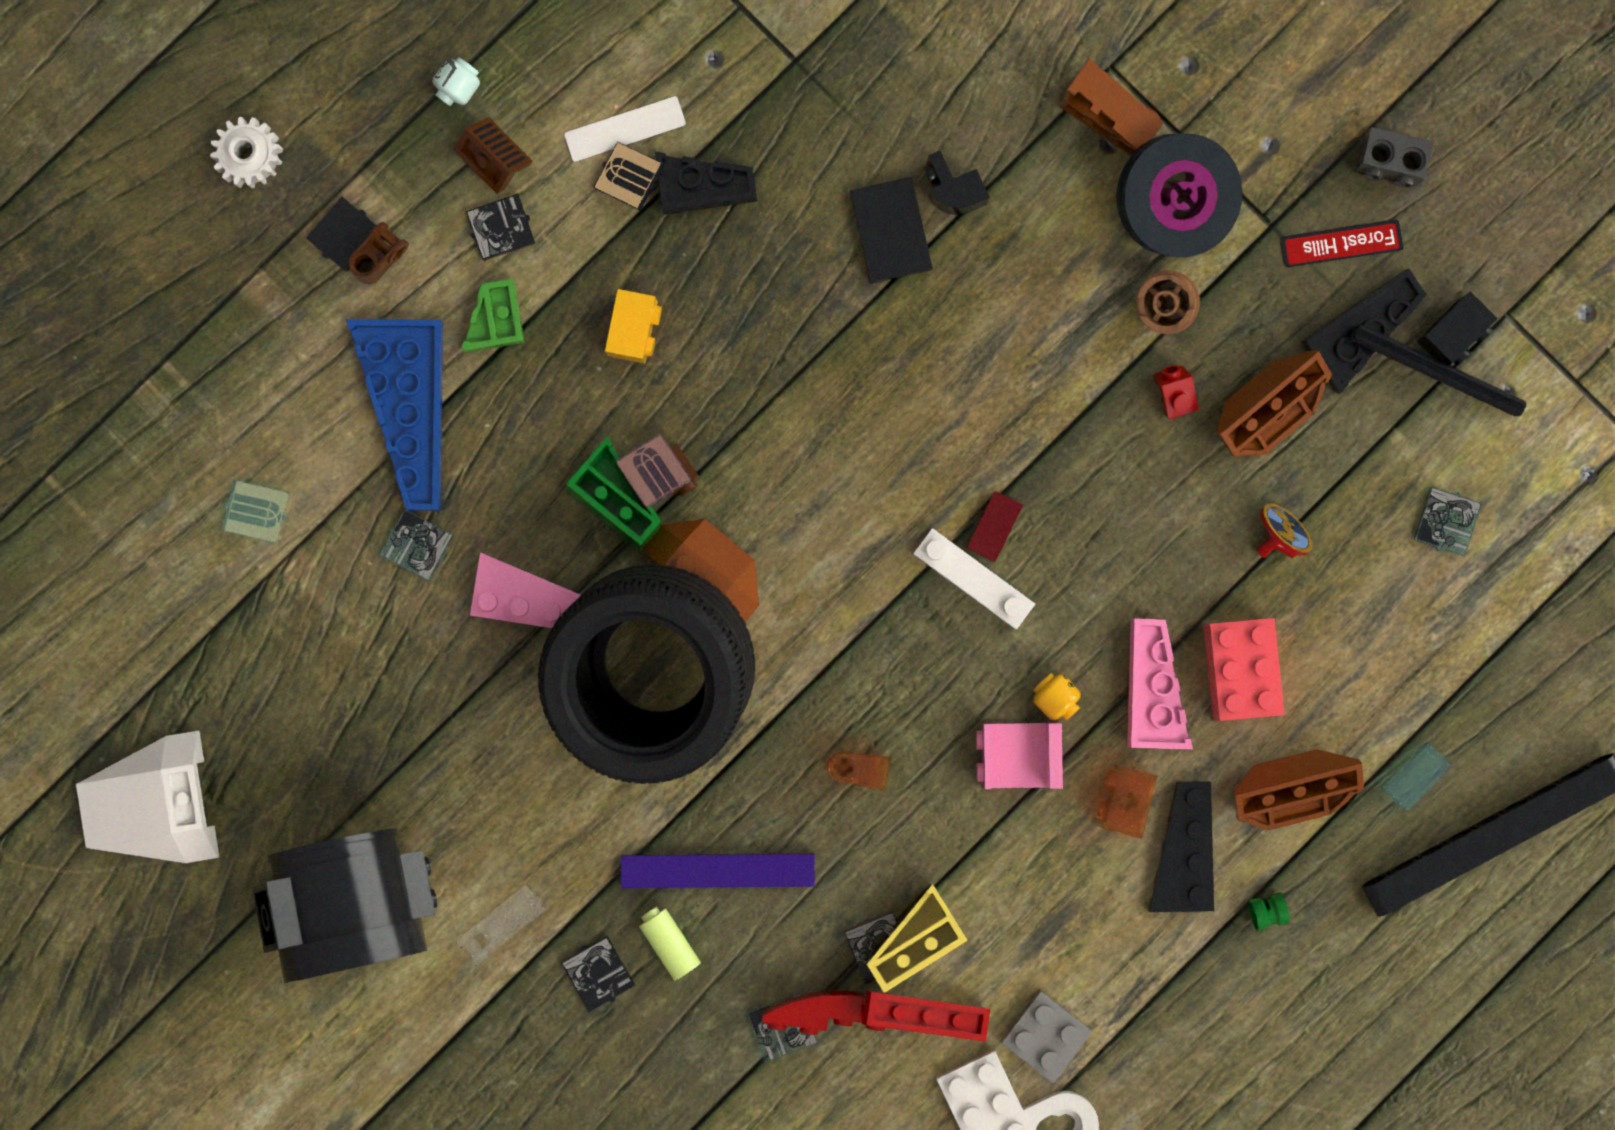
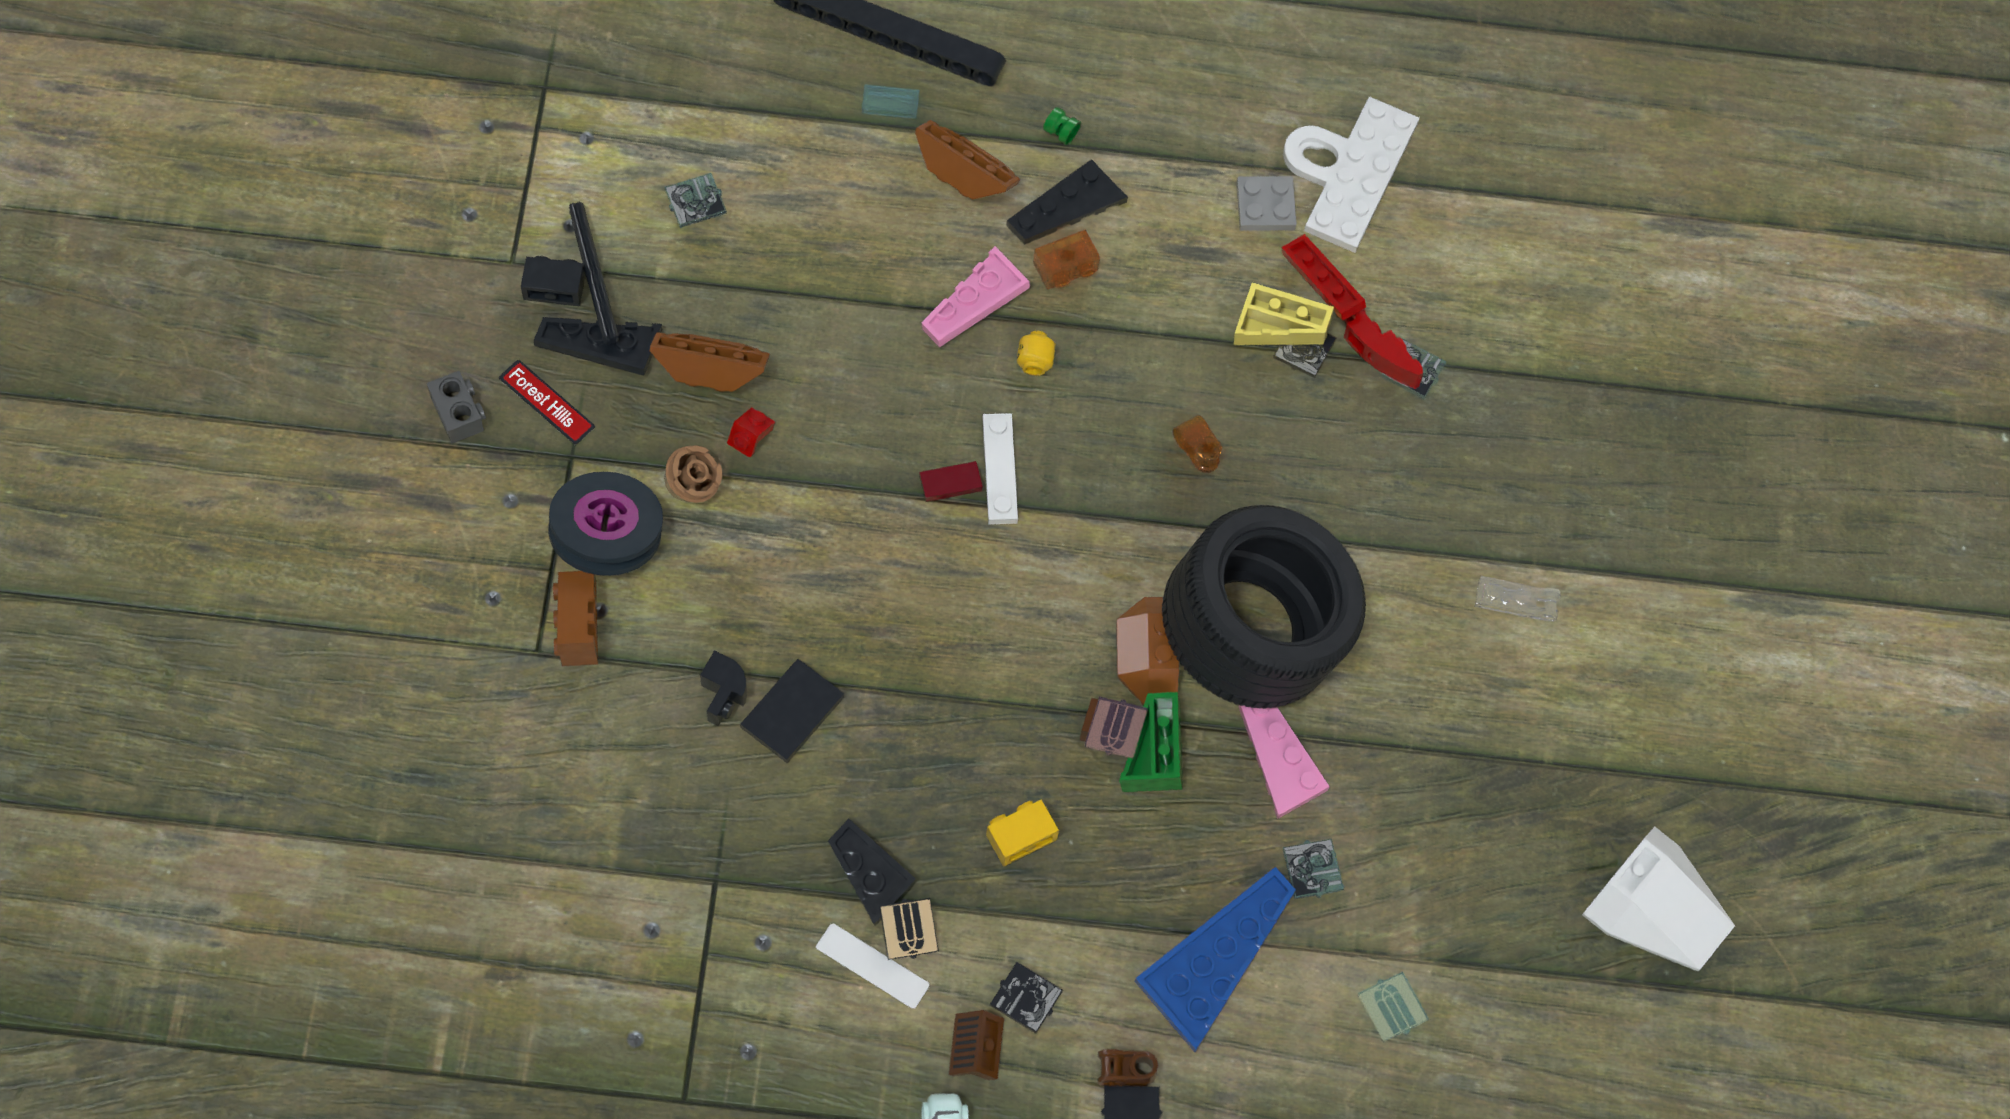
camera: 140 degrees left, 20 degrees down
black cylinder [252,828,437,983] -> none
bright green wing [462,278,525,353] -> none
piece [561,936,635,1012] -> none
dark purple tile [621,853,815,888] -> none
yellowish green brick [639,906,701,981] -> none
bright pink panel [976,723,1063,789] -> none
coral brick [1203,618,1285,721] -> none
shield [1256,504,1312,558] -> none

